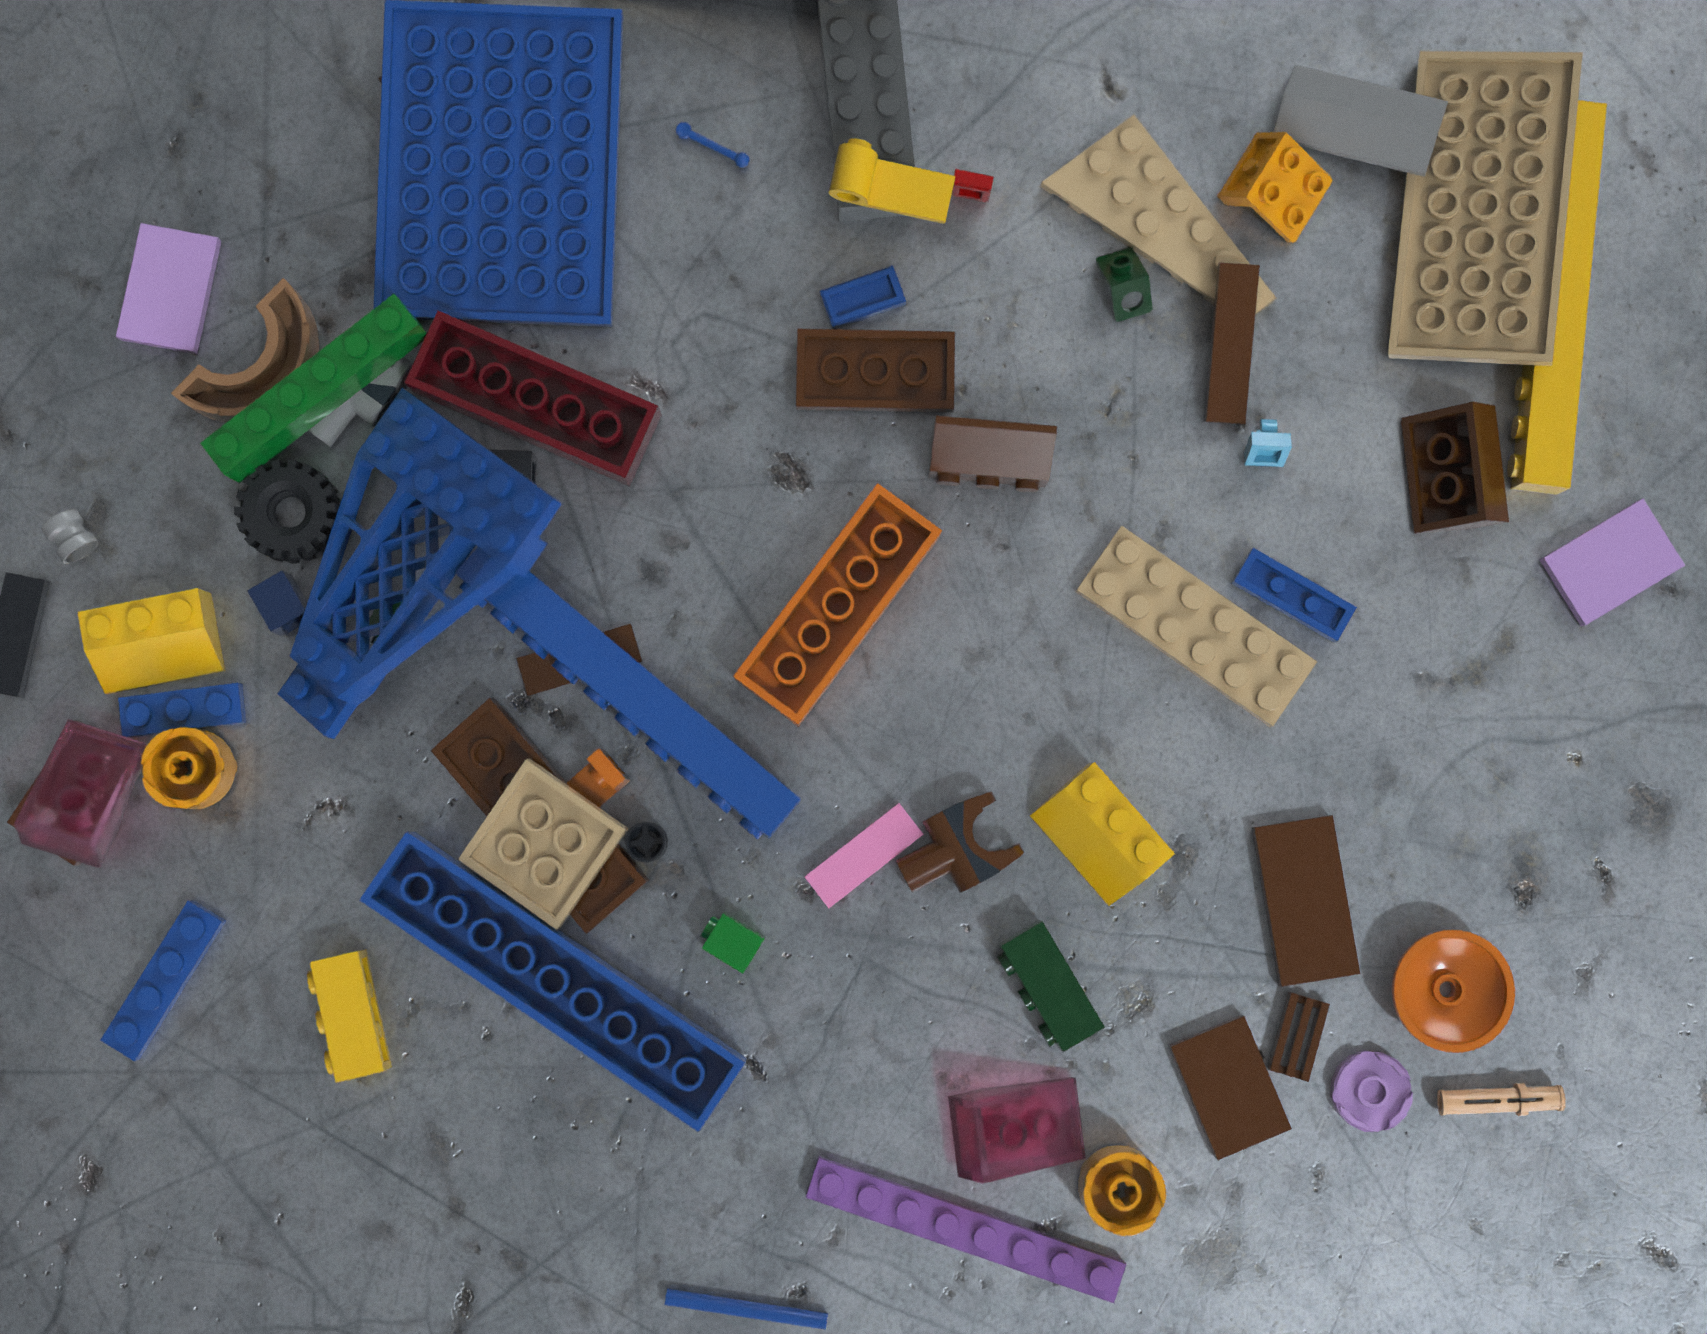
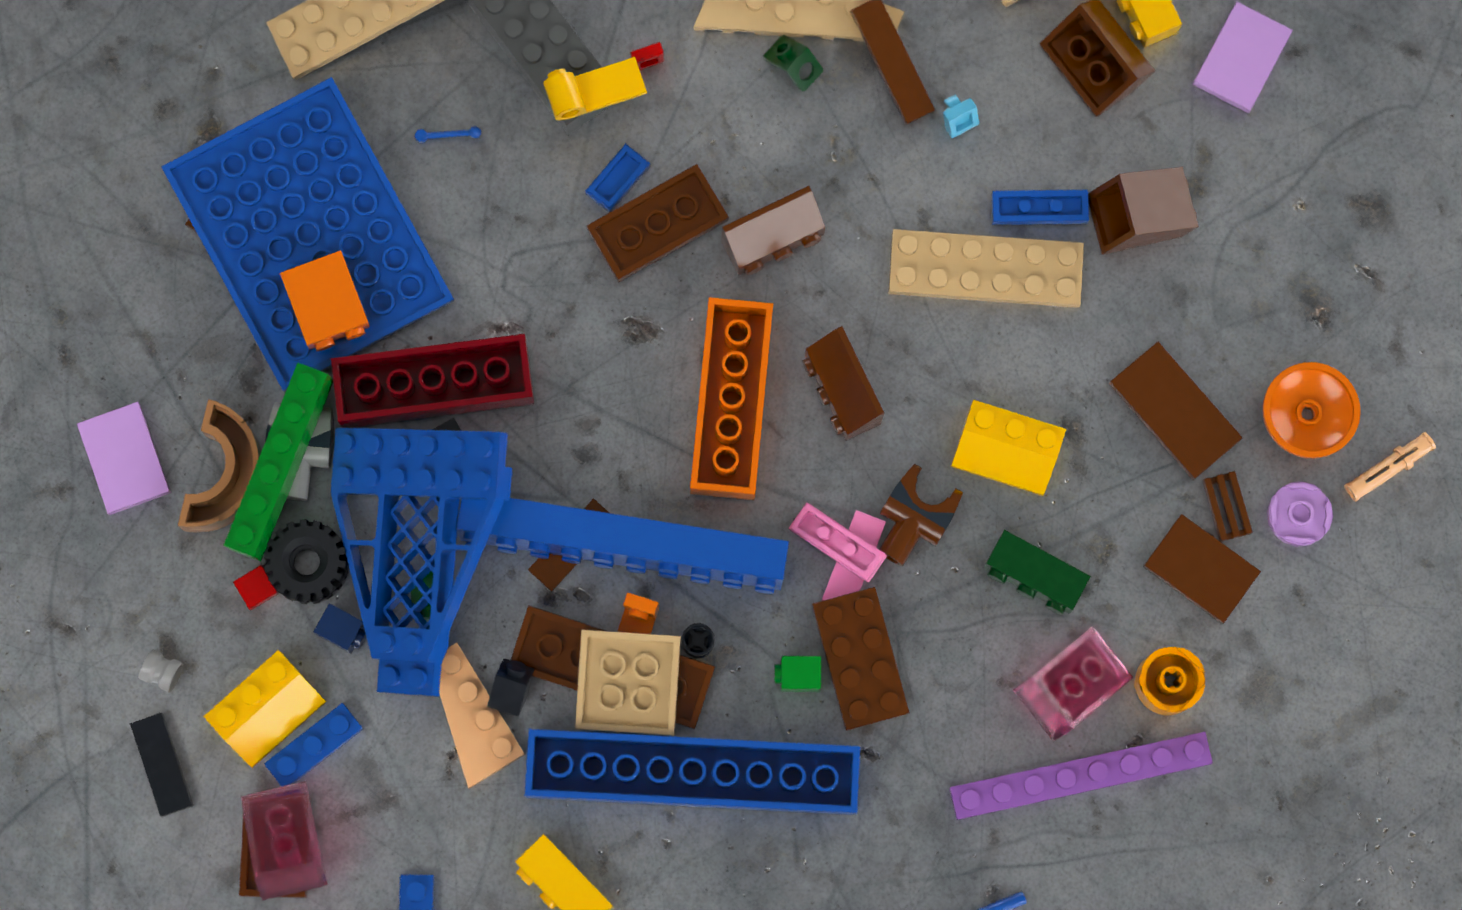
camera: 25 degrees left, 5 degrees down
light orange brick [141,727,238,809] -> none
none -> red tile [233,565,279,611]
none -> orange panel [280,250,370,352]
none -> light nougat wing [439,643,525,789]
none -> black brick [487,658,535,717]
none -> bright pink tile [788,502,887,583]
none -> reddish brown slope [802,326,884,441]
none -> reddish brown plate [811,587,909,731]
none -> slope [1088,167,1199,255]

